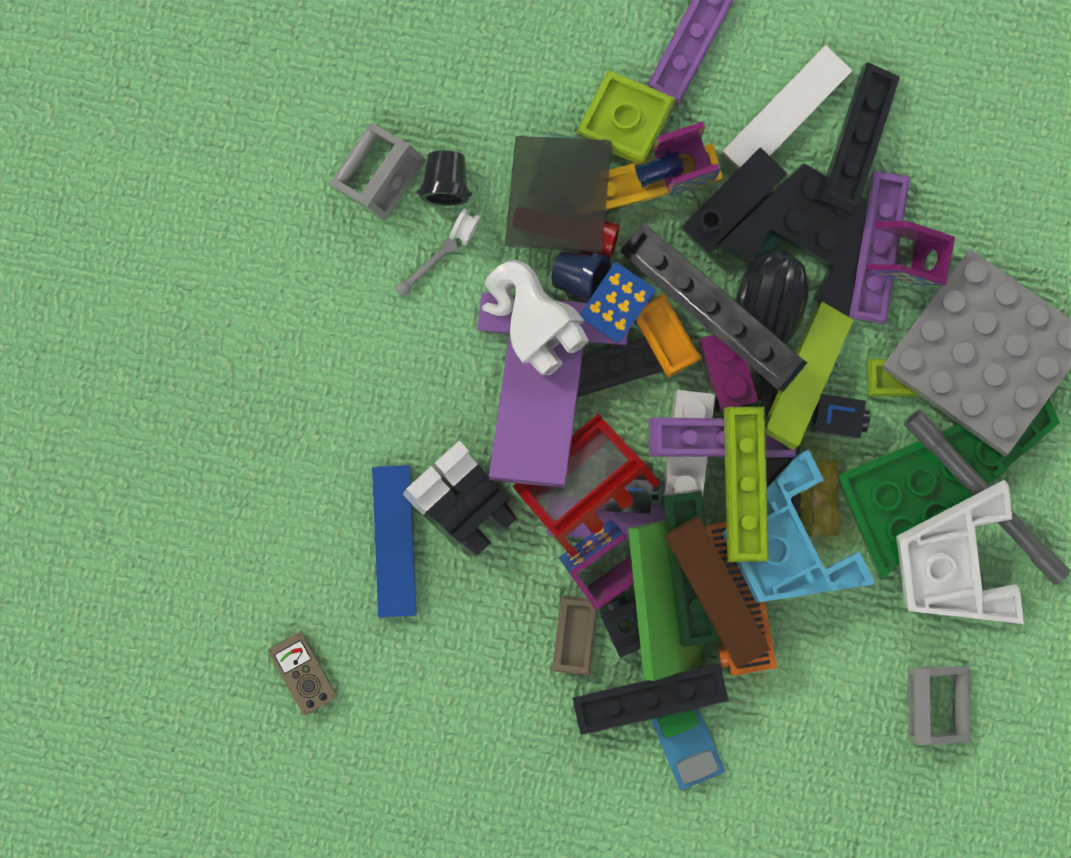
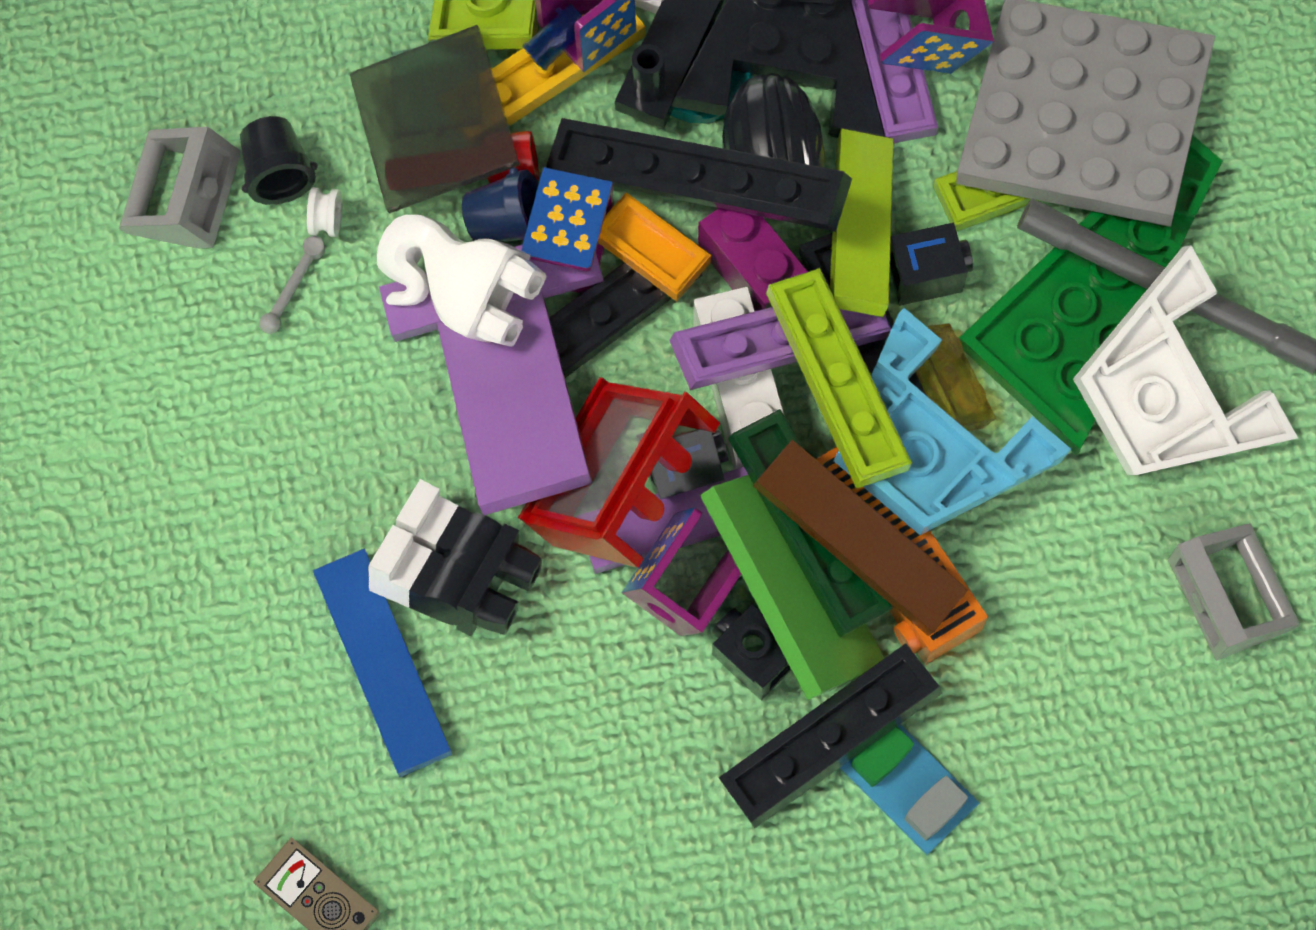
camera: 15 degrees left, 15 degrees down
dark tan tile [552,596,597,676] -> none

